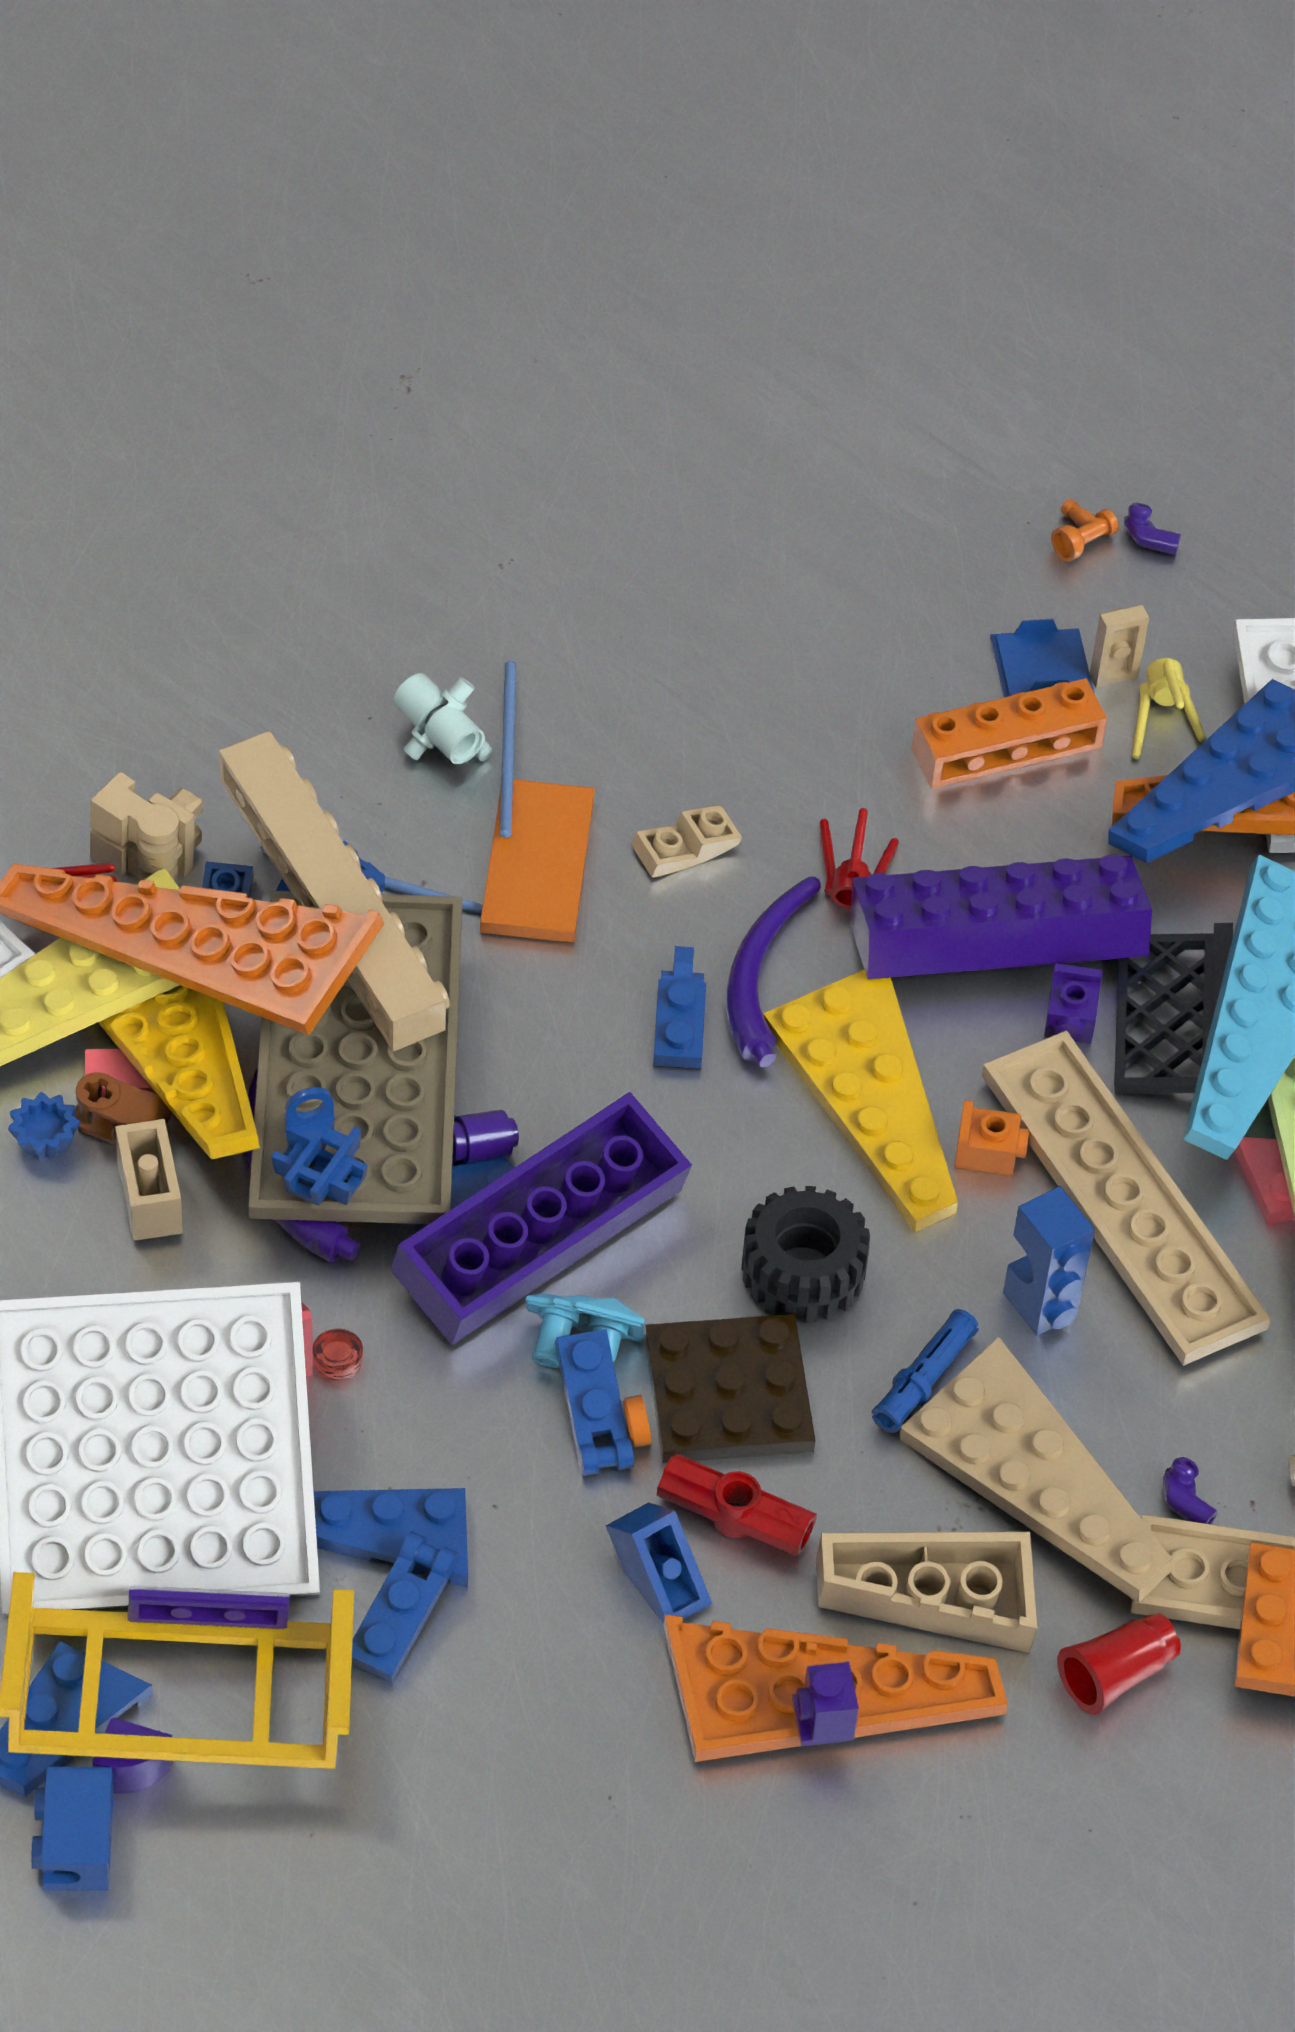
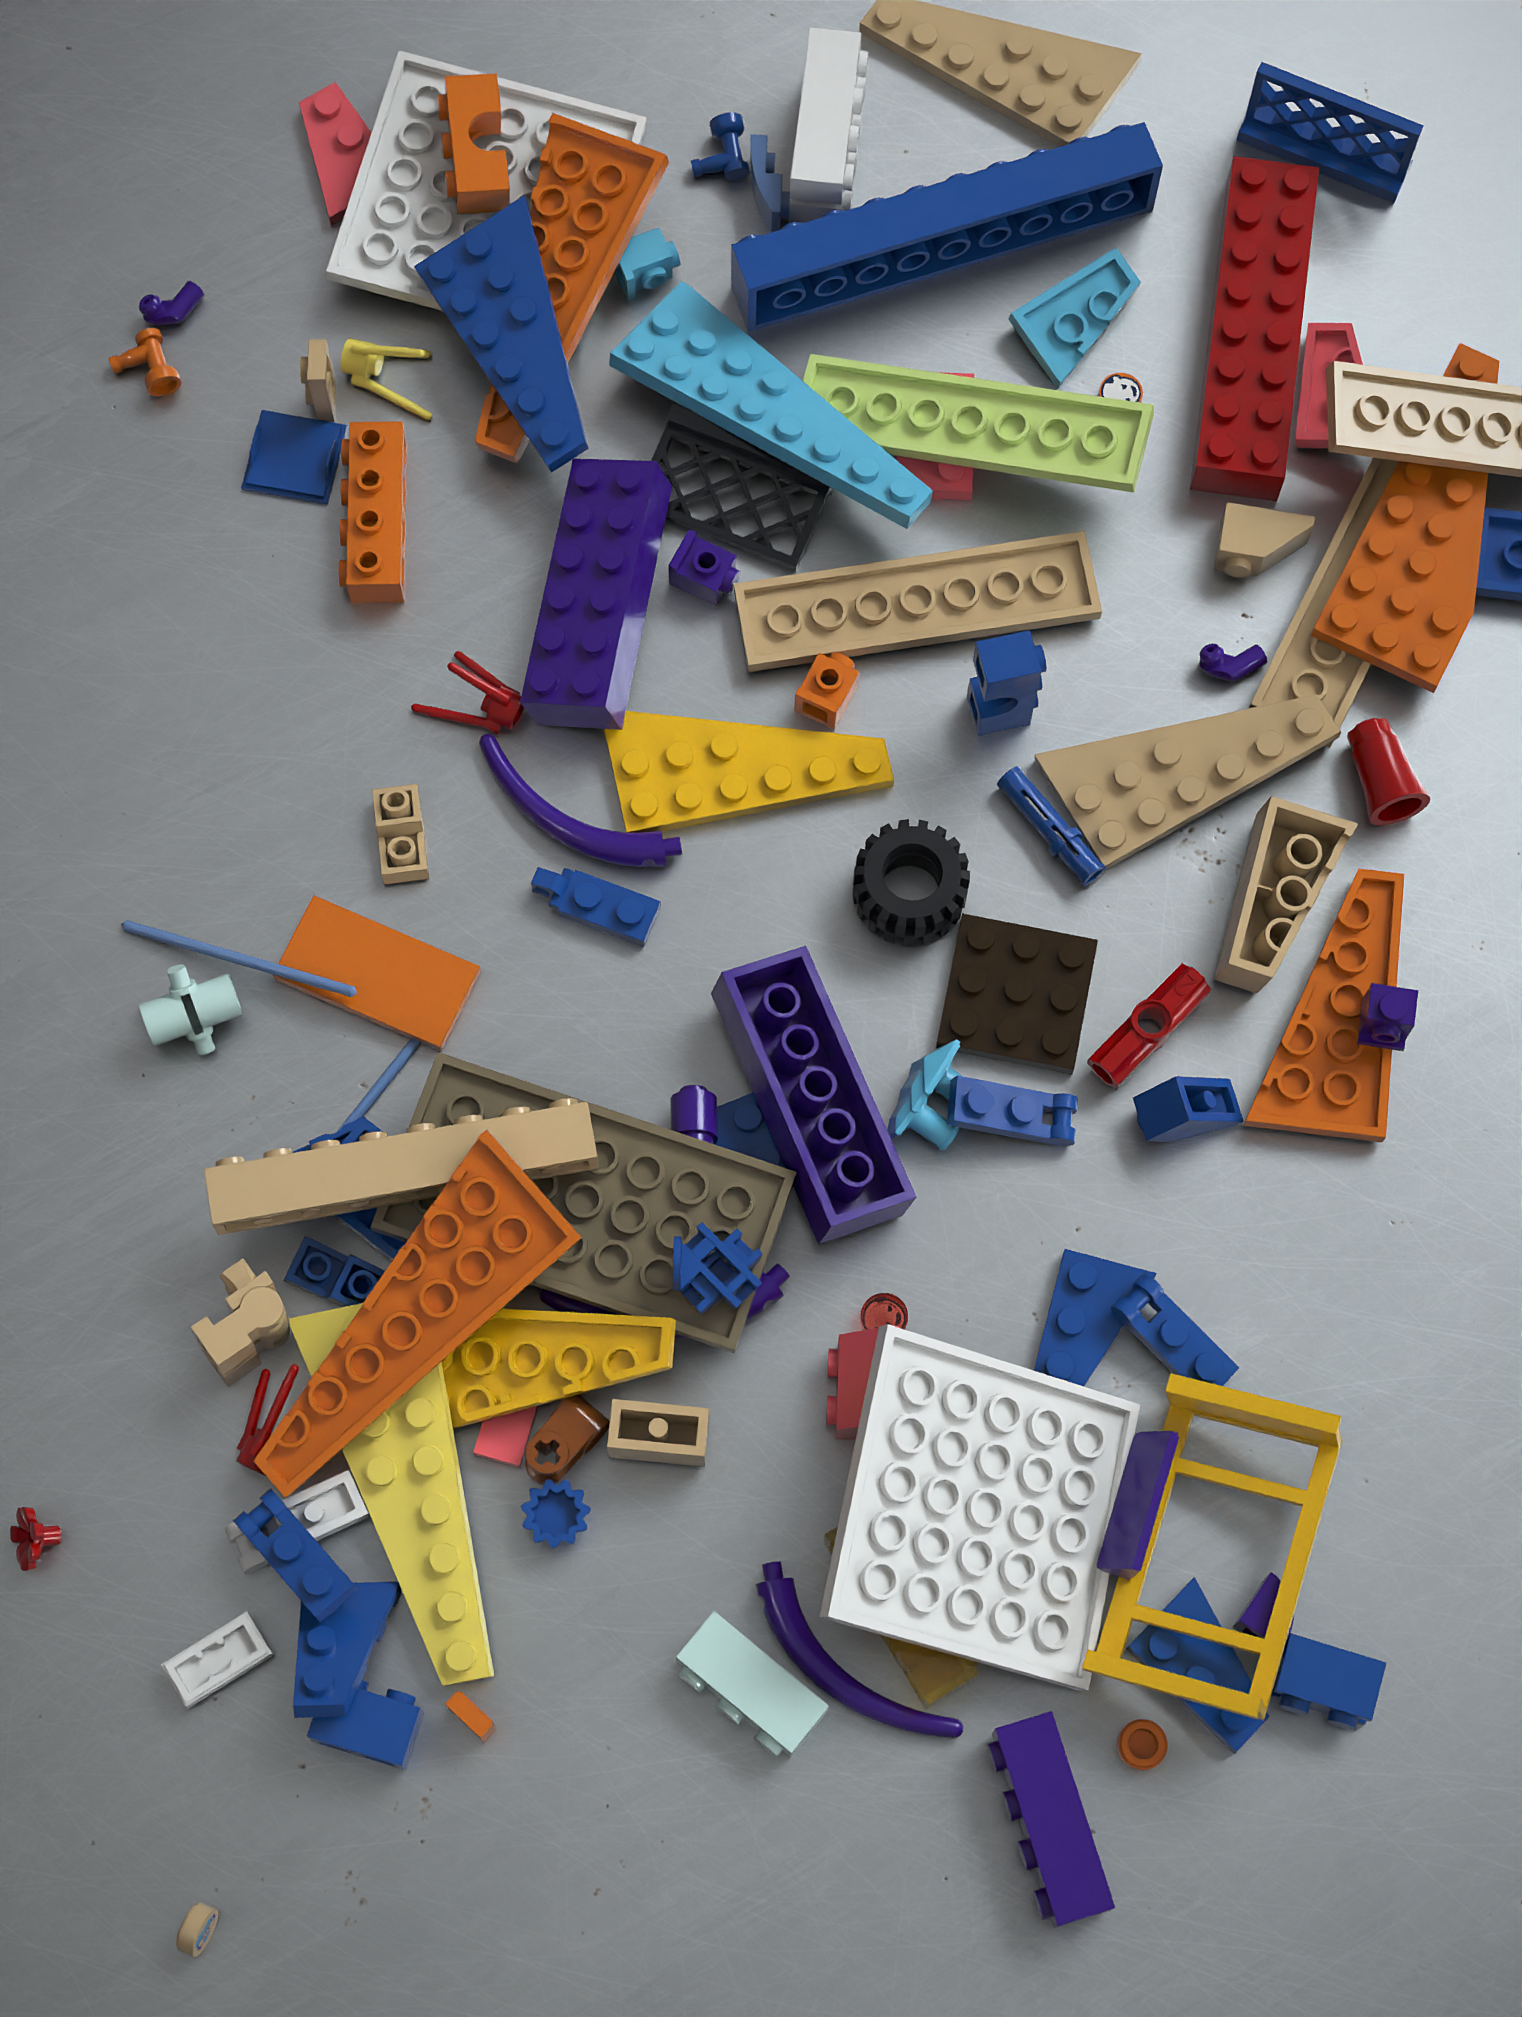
camera: 70 degrees left, 20 degrees up
orange tile [622,1394,652,1448] -> none

